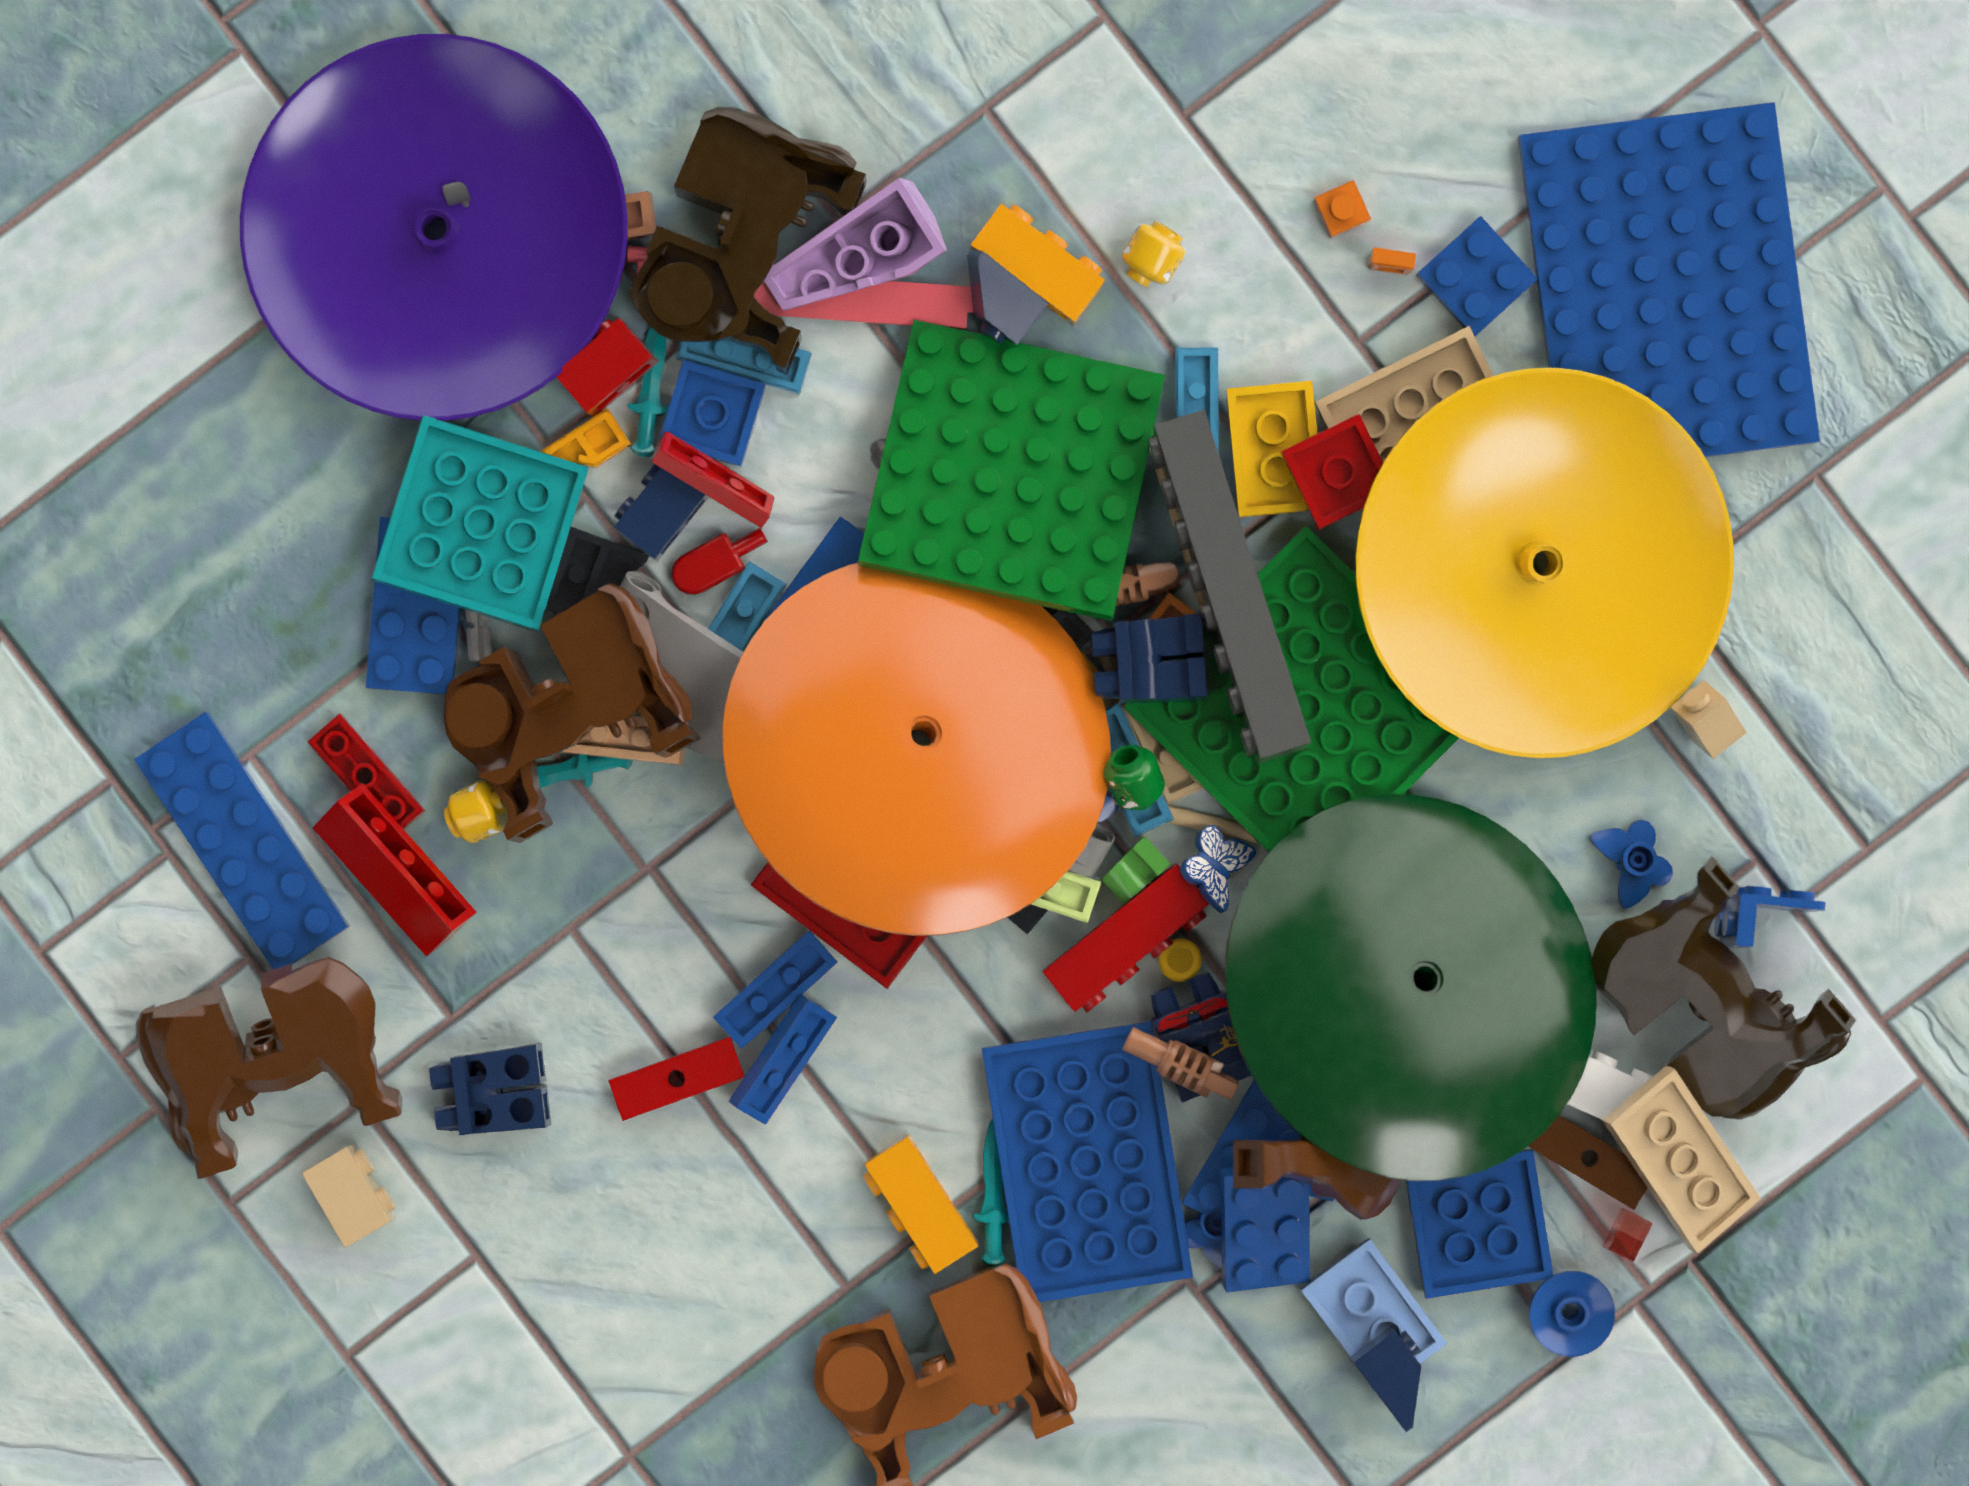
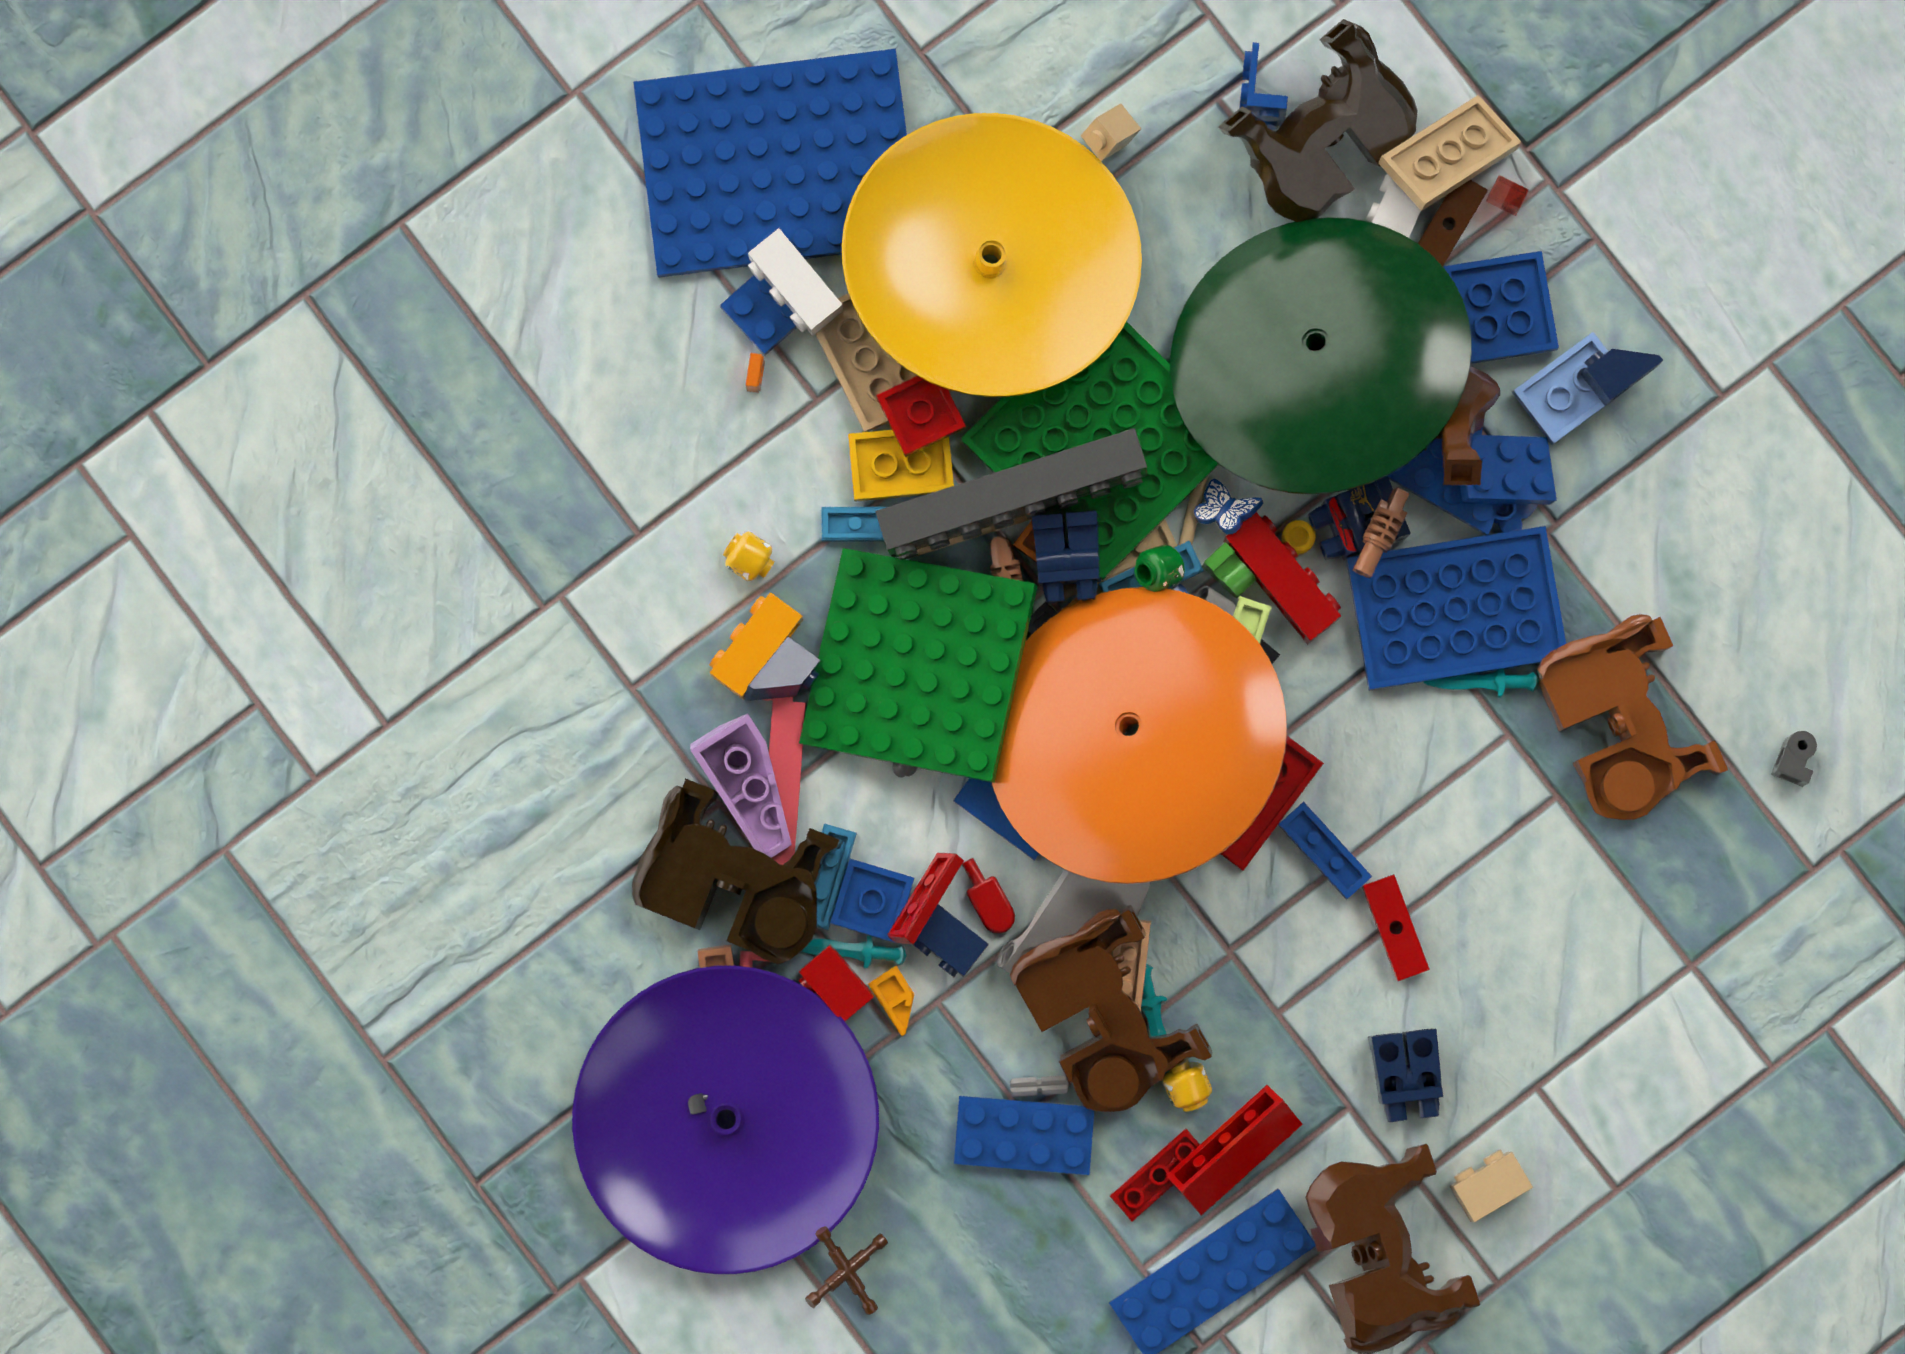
camera: 85 degrees left, 5 degrees down
teal plate [371,415,589,632] -> none
black wing [545,527,649,614] -> none
dark azure tile [708,561,787,652] -> none
blue plate [728,994,837,1125] -> none
light orange brick [862,1134,978,1274] -> none
orange plate [1314,180,1371,238] -> none
blue dish [1529,1270,1615,1357] -> none
blue animal [1590,820,1673,909] -> none
none -> white brick [748,228,843,336]
none -> reddish brown piece [805,1226,888,1315]

